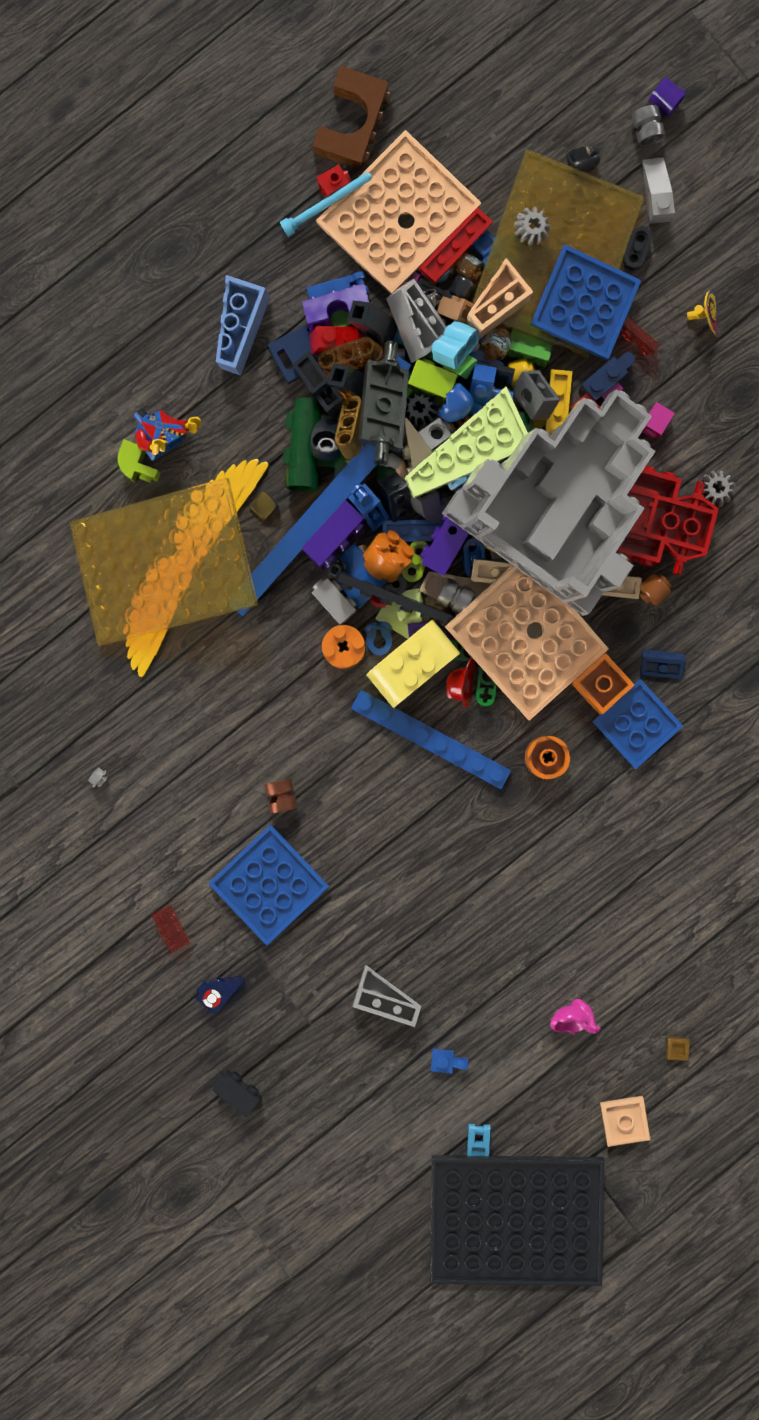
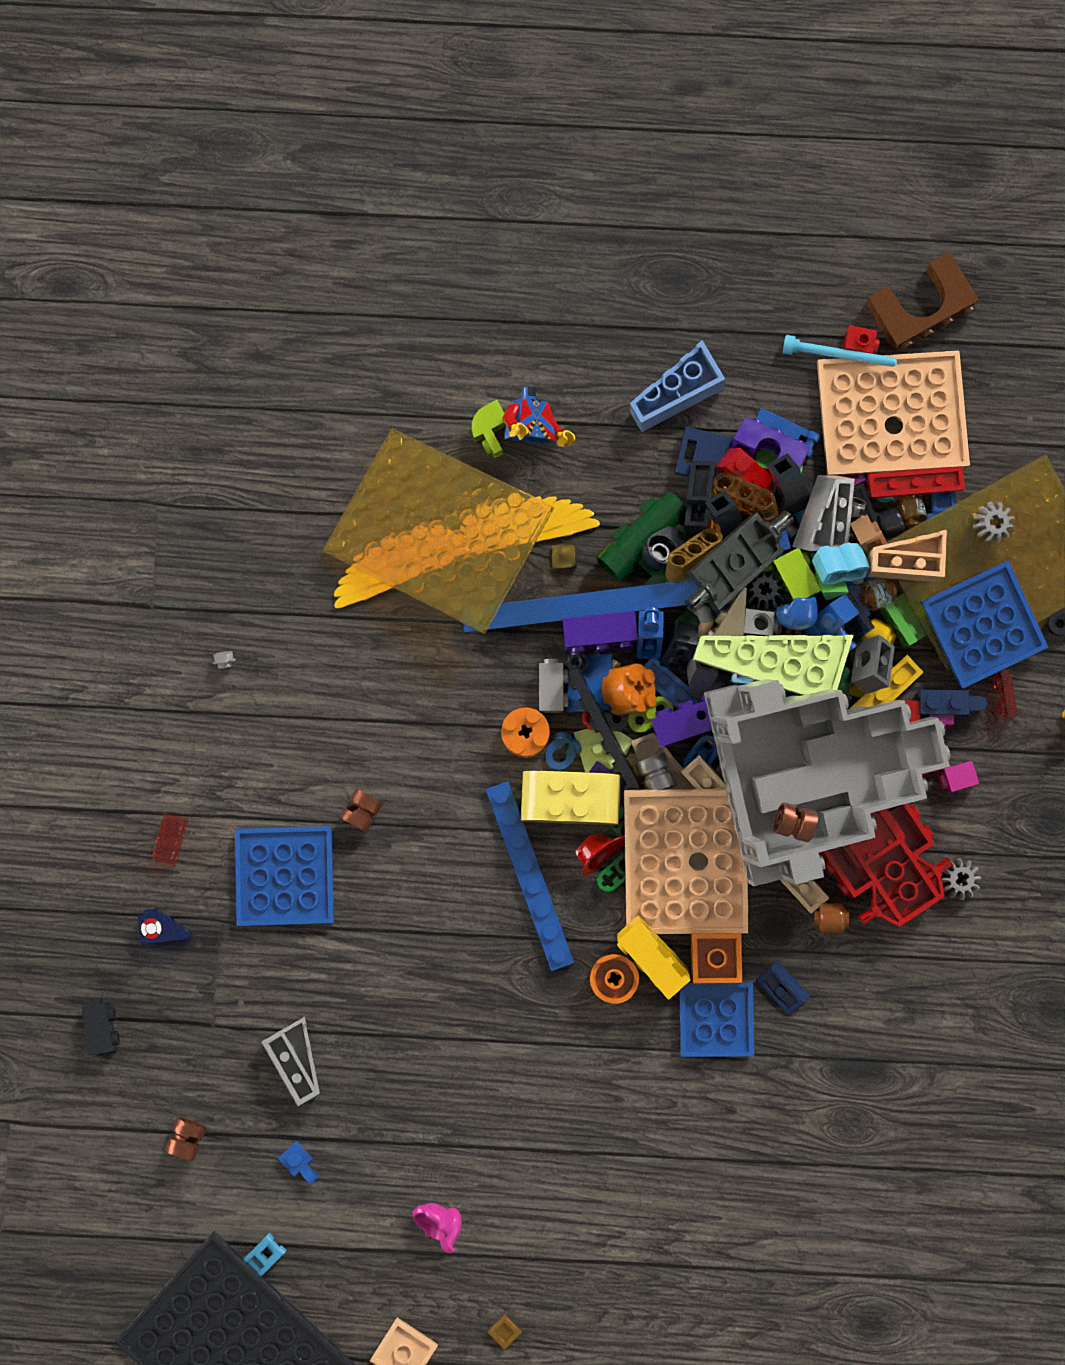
camera: 40 degrees right, 5 degrees down
none -> copper wheel [165,1117,207,1161]
none -> yellow wedge [617,915,690,1000]
none -> copper wheel [773,802,818,843]

